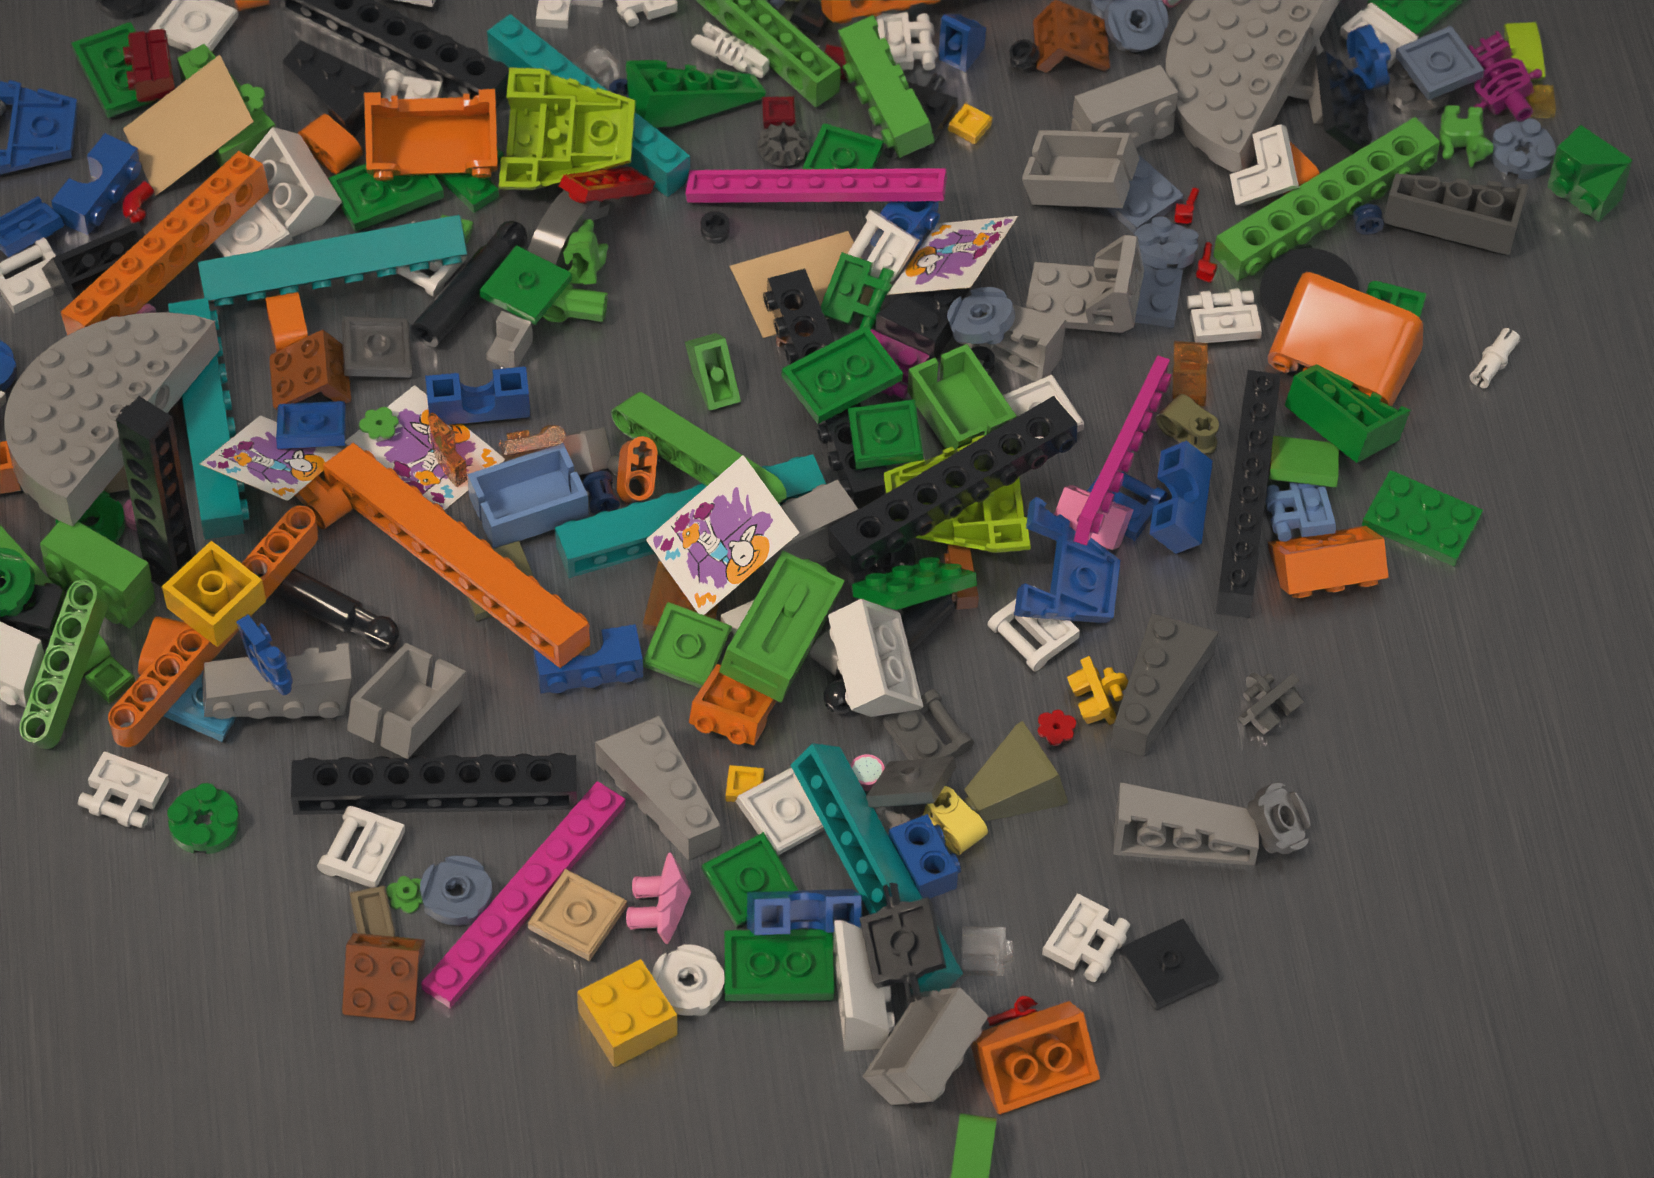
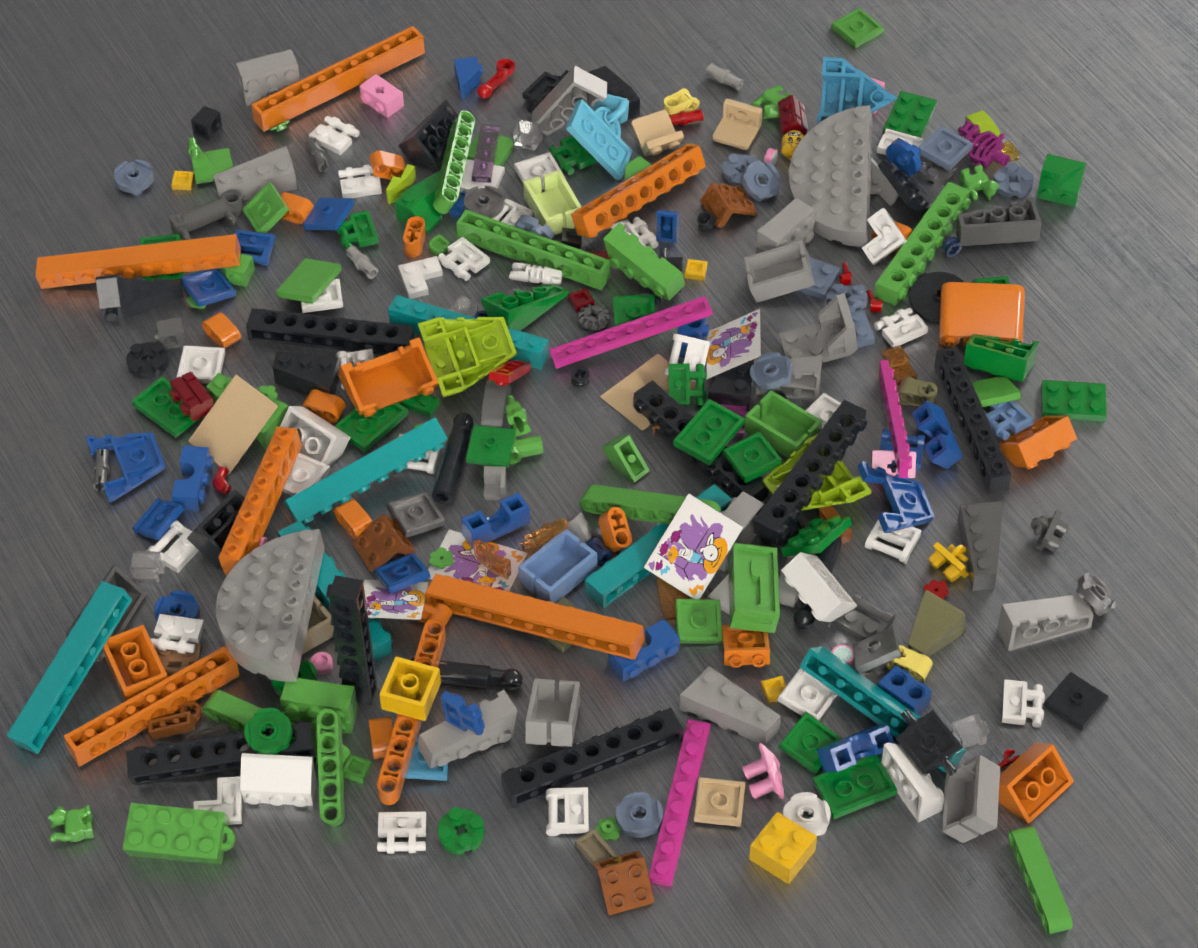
camera: 20 degrees left, 5 degrees down
white pin [1470,328,1520,388] -> none

